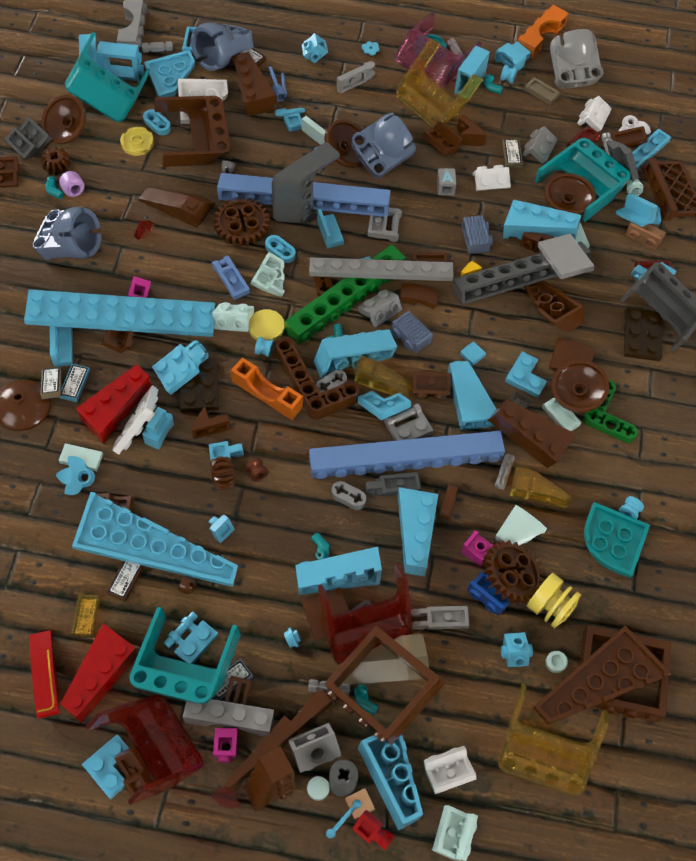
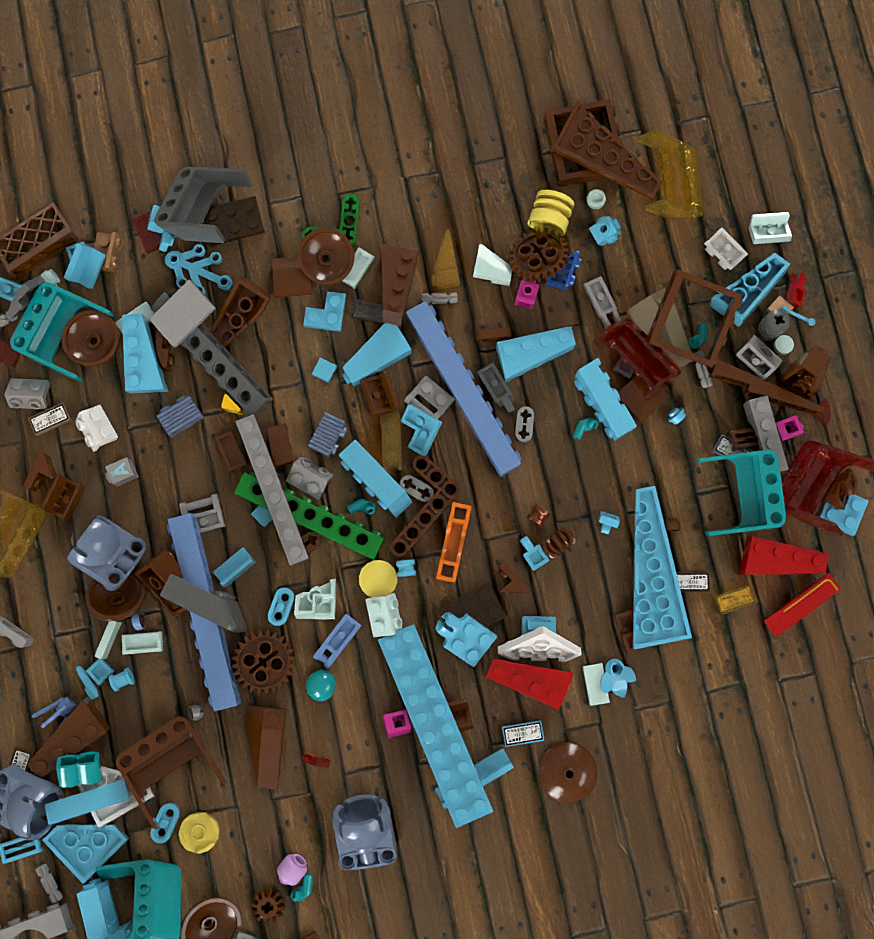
camera: 110 degrees left, 20 degrees up
tile [40,367,62,399] -> none
medium azure plate [164,612,219,664] -> none
teal plate [584,502,650,579] -> none
medium azure wheel [619,496,644,519] -> none
none -> medium azure tile [45,780,130,825]
none -> teal brick [56,752,102,788]
none -> medium azure bush [109,668,135,692]
none -> light aqua tile [122,631,163,655]
none -> reddish brown slope [135,549,187,616]
none -> medium azure plant [165,244,233,295]
none -> teal hair [305,669,337,702]

